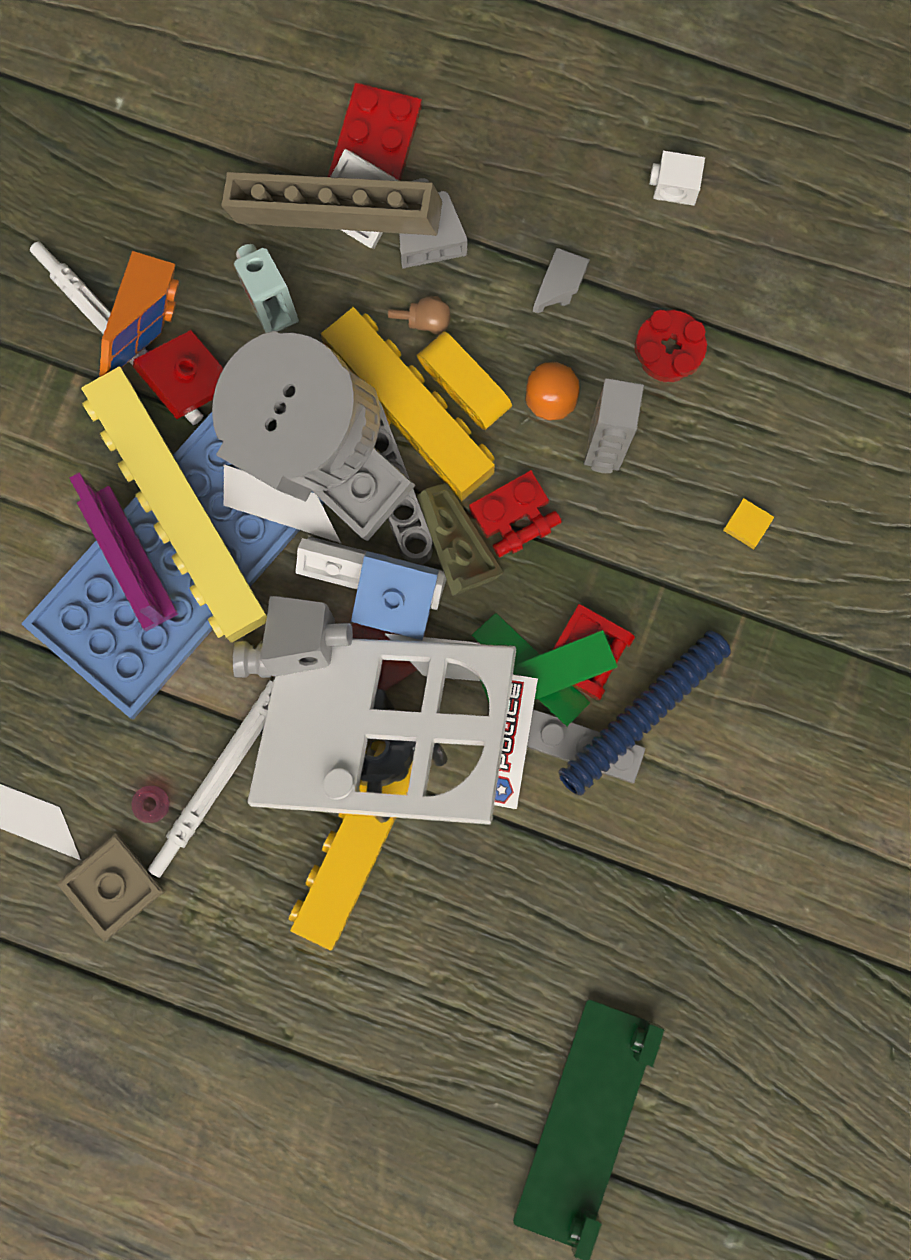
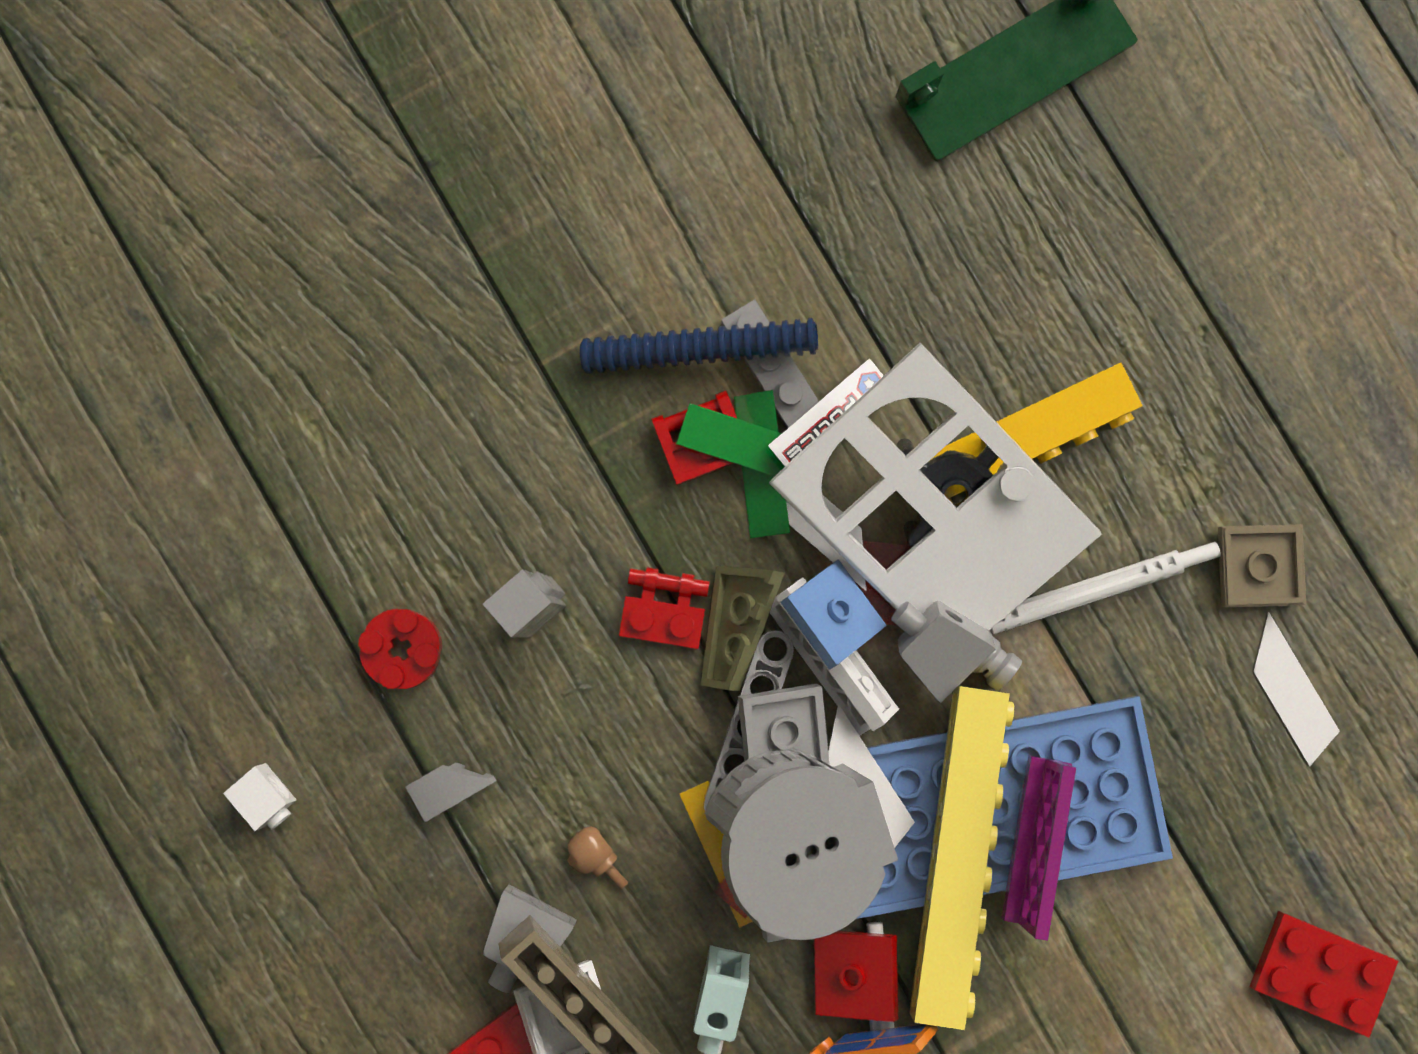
camera: 140 degrees left, 5 degrees up
clear pink plate [131,786,170,823] -> none
yellow brick [321,307,495,501] -> none
yellow beam [417,332,512,430] -> none
orange hair [526,362,580,421] -> none
yellow tile [723,498,774,549] -> none

